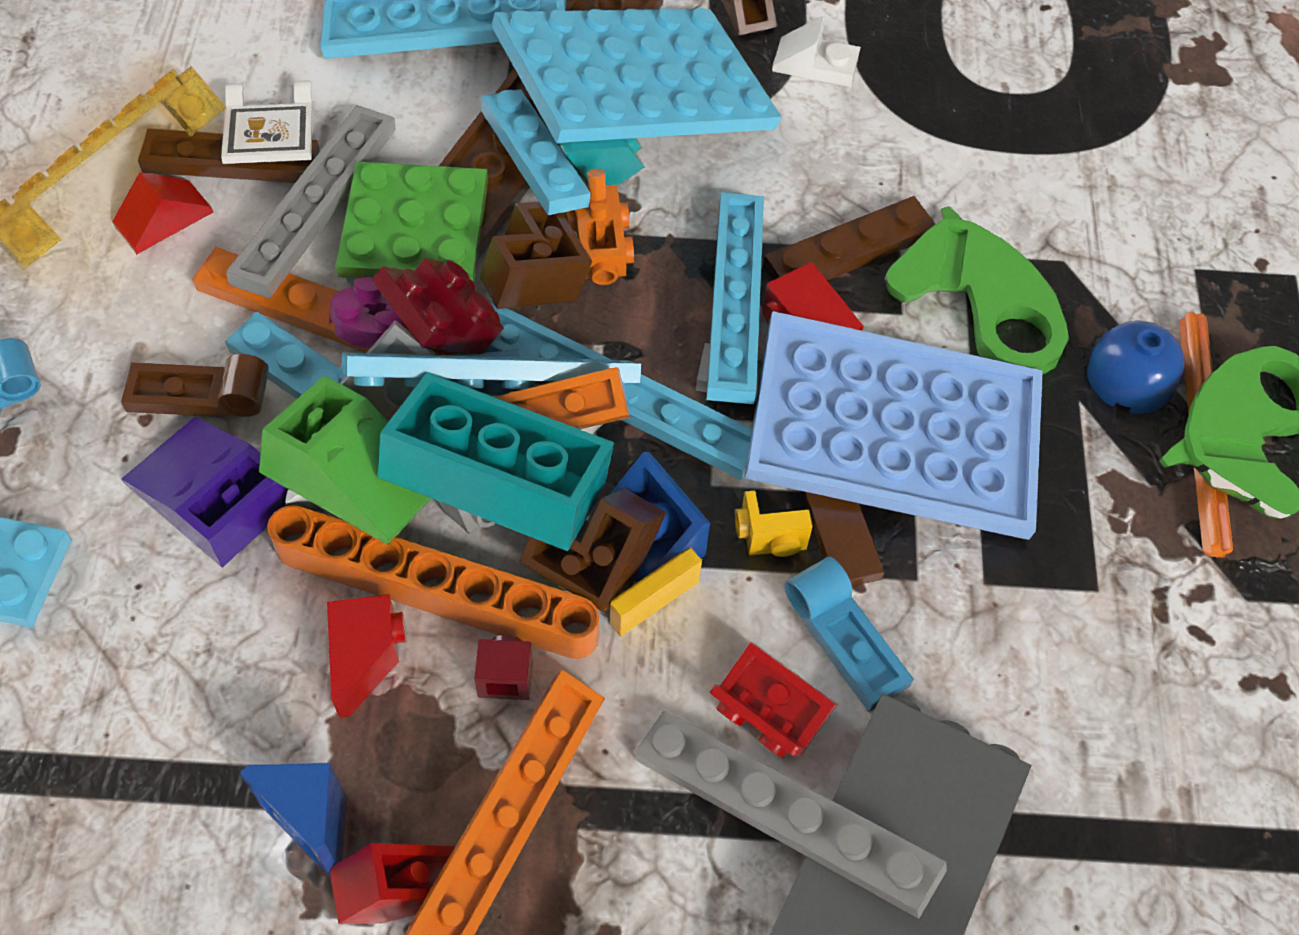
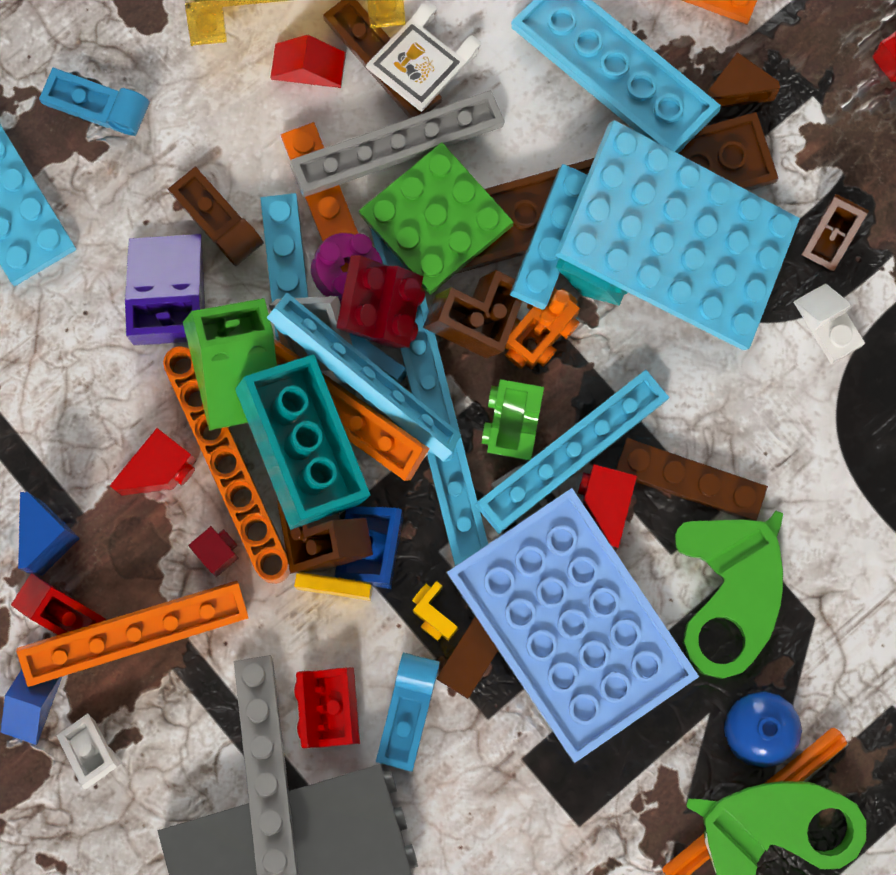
camera: 50 degrees right, 20 degrees up
none -> bright green cylinder [481,379,544,460]

